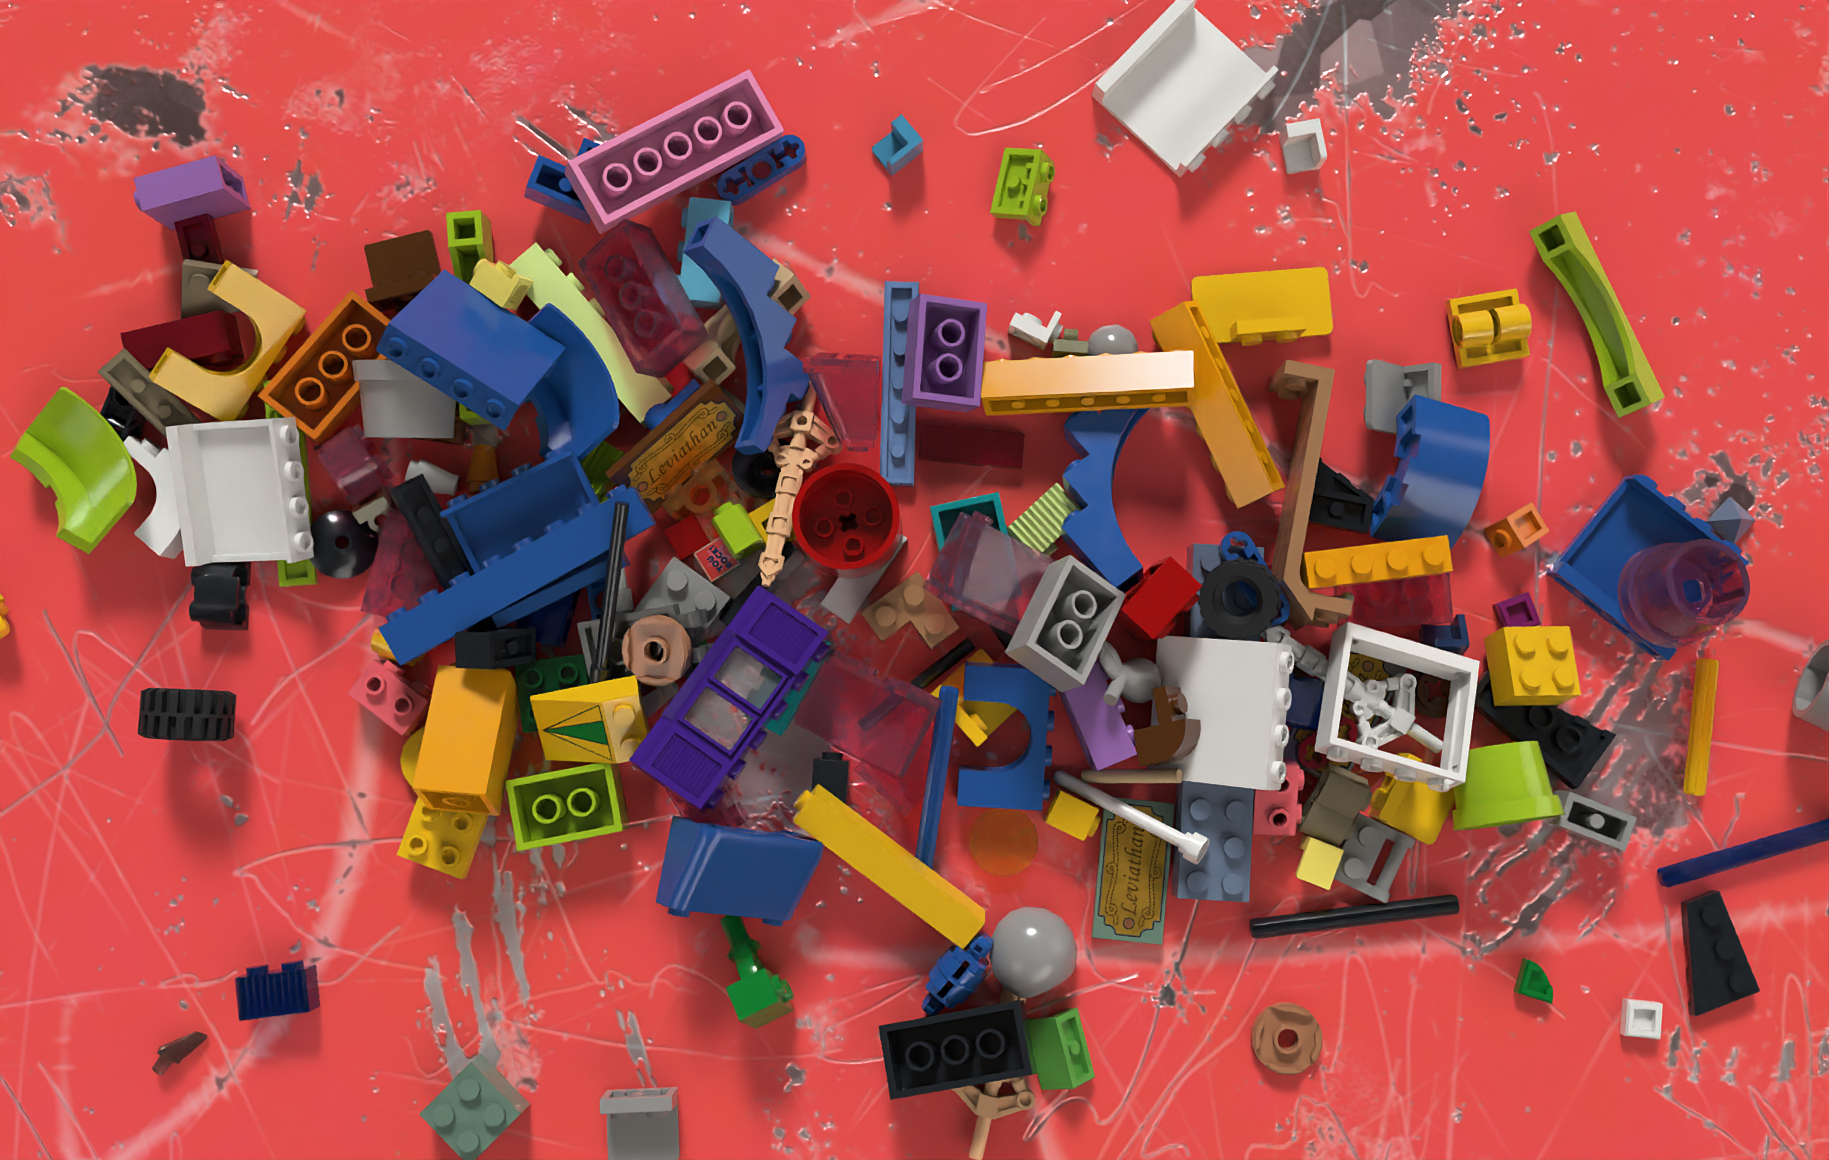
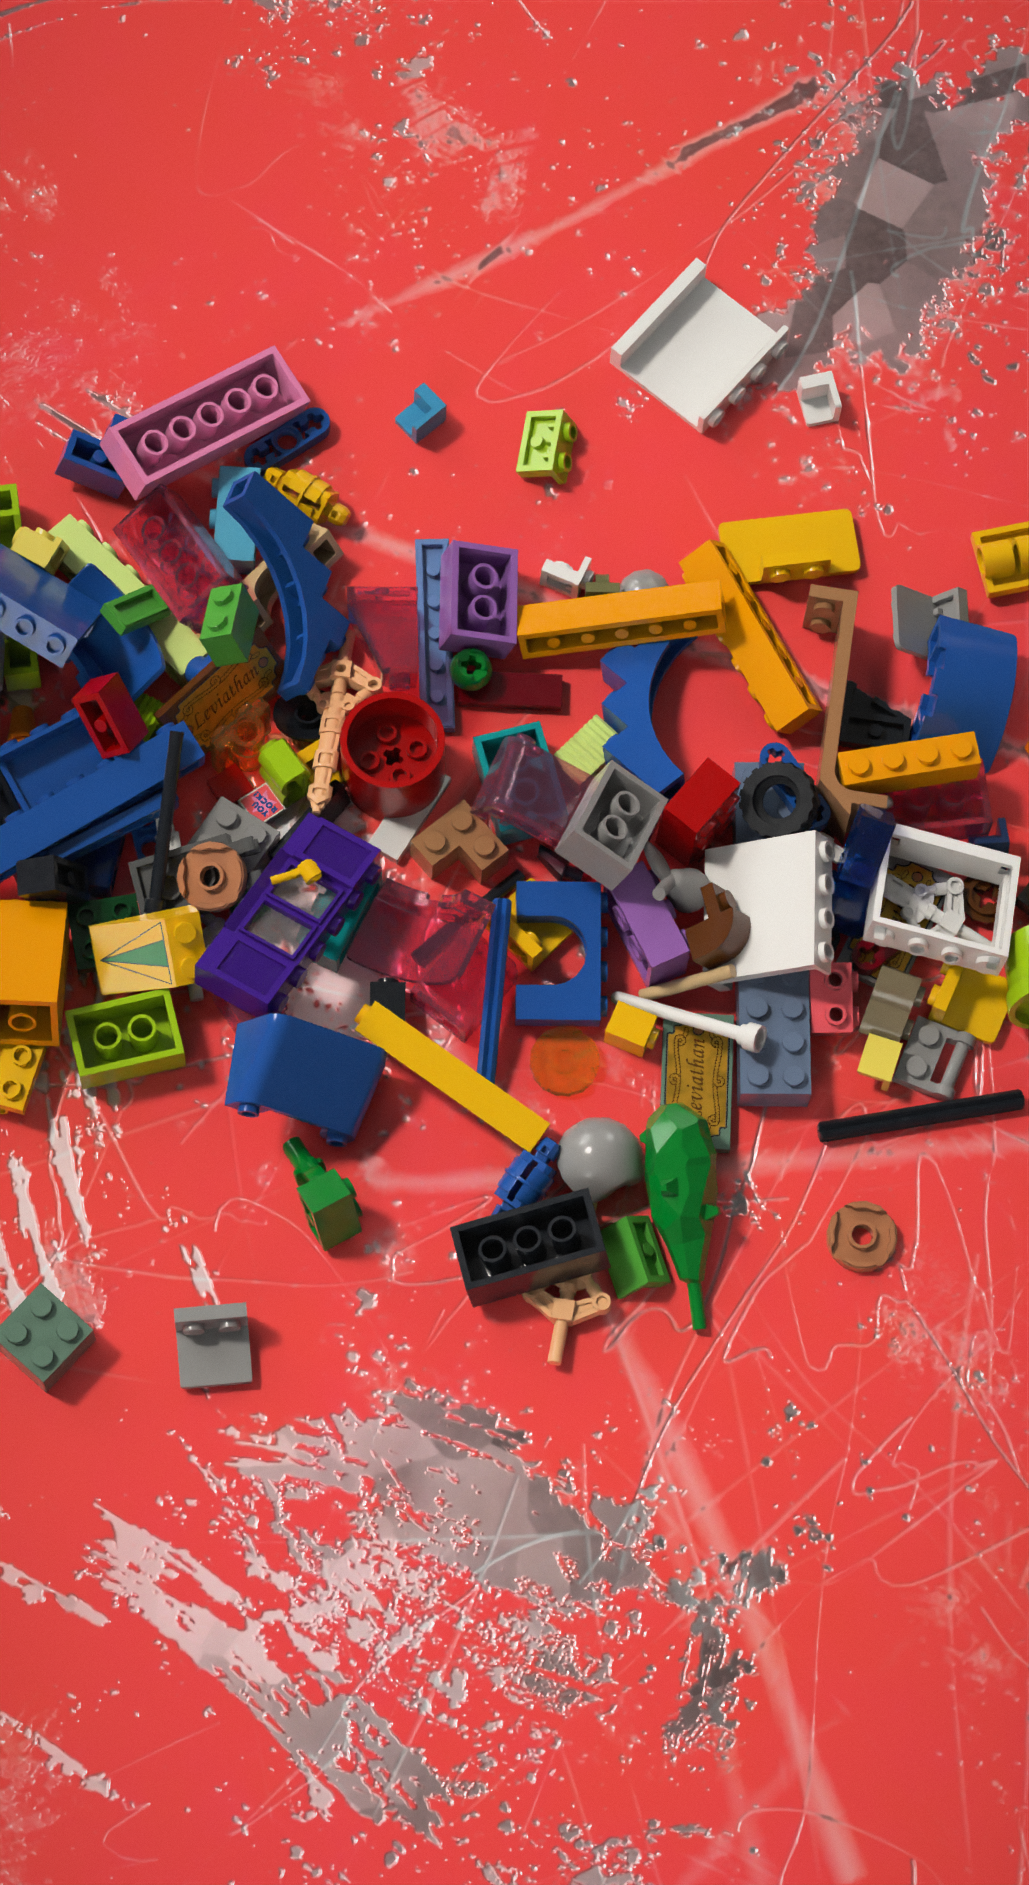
camera: 10 degrees left, 15 degrees down
none -> red brick [71,672,149,759]
none -> bright green tile [100,583,174,636]
none -> bright green brick [199,583,259,667]
none -> yellow piece [263,467,351,526]
none -> yellow hand [270,859,322,885]
none -> green piece [449,648,493,692]
none -> green piece [639,1103,721,1330]
none -> clear blue brick [836,803,896,889]

